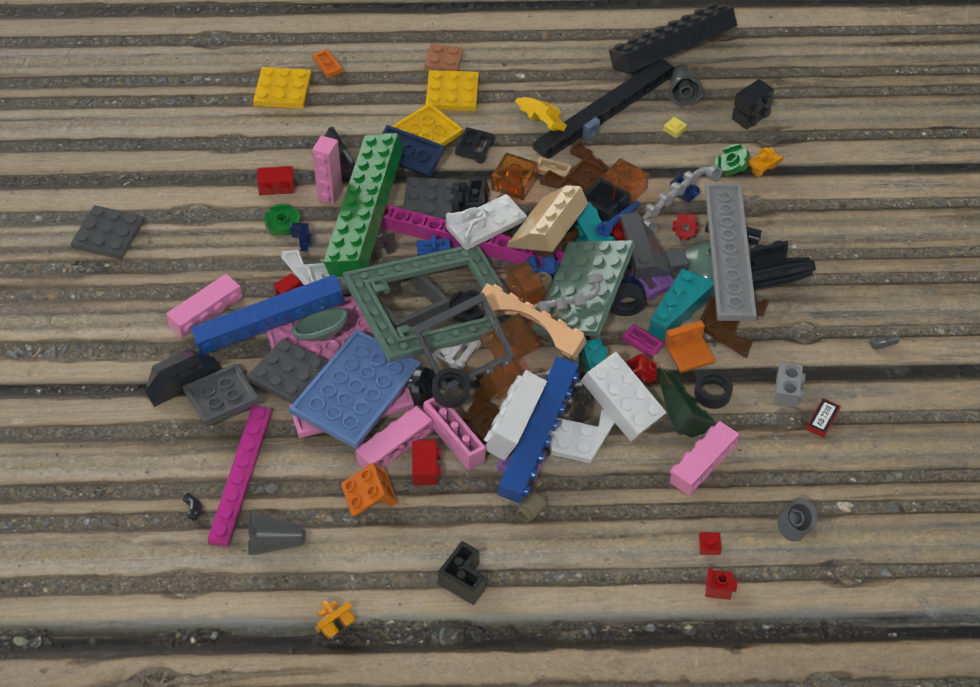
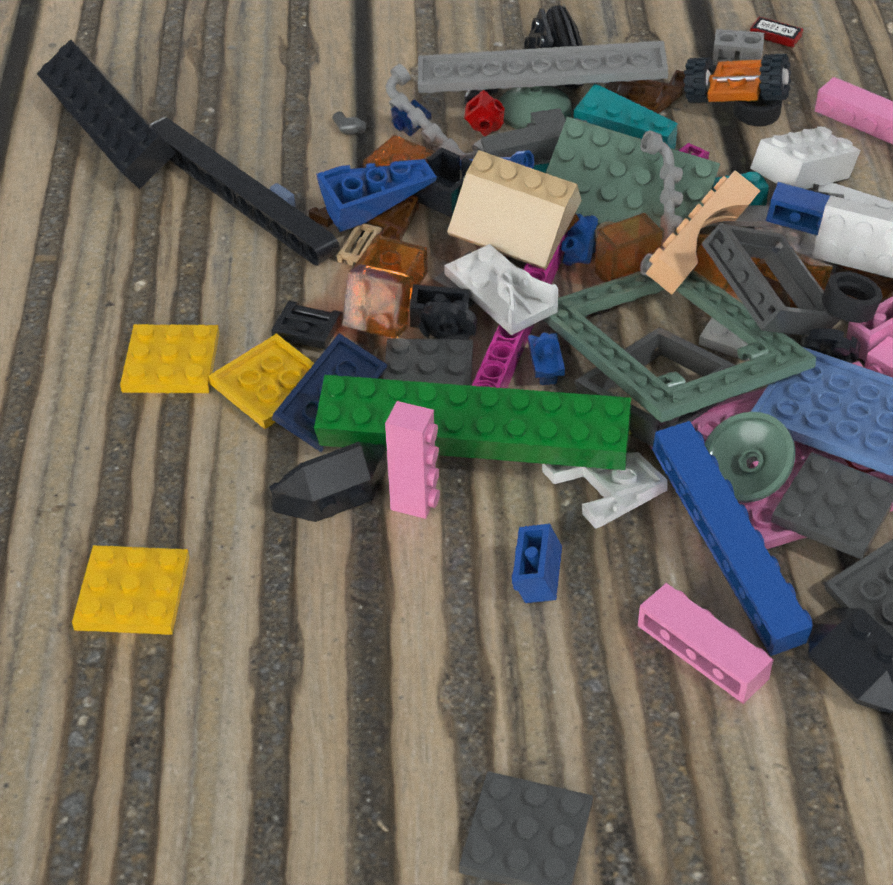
camera: 90 degrees left, 5 degrees down
red brick [257,166,295,195] -> none
green plate [264,204,301,236] -> none
red brick [273,273,304,296] -> none
clear blue bracket [290,223,312,252] -> none
orange plate [312,49,343,79] -> none
nougat plate [424,43,463,71] -> none
black plate [449,290,485,323] -> none
yellow slope [515,97,567,131] -> none
red brick [626,353,657,386] -> none
clear green wedge [657,367,717,438] -> none
light yellow plate [663,117,687,138] -> none
orange bracket [665,320,715,373] -> none
dark grey cone [669,64,703,107] -> none
green plate [715,144,750,177] -> none
black piece [732,79,774,130] -> none
light orange hips [747,147,783,177] -> none
none -> blue wedge [316,159,437,232]
none -> dark grey arm [332,111,366,135]
none -> clear orange brick [342,264,414,338]
none -> blue brick [512,523,562,603]
none -> plate [684,53,791,103]

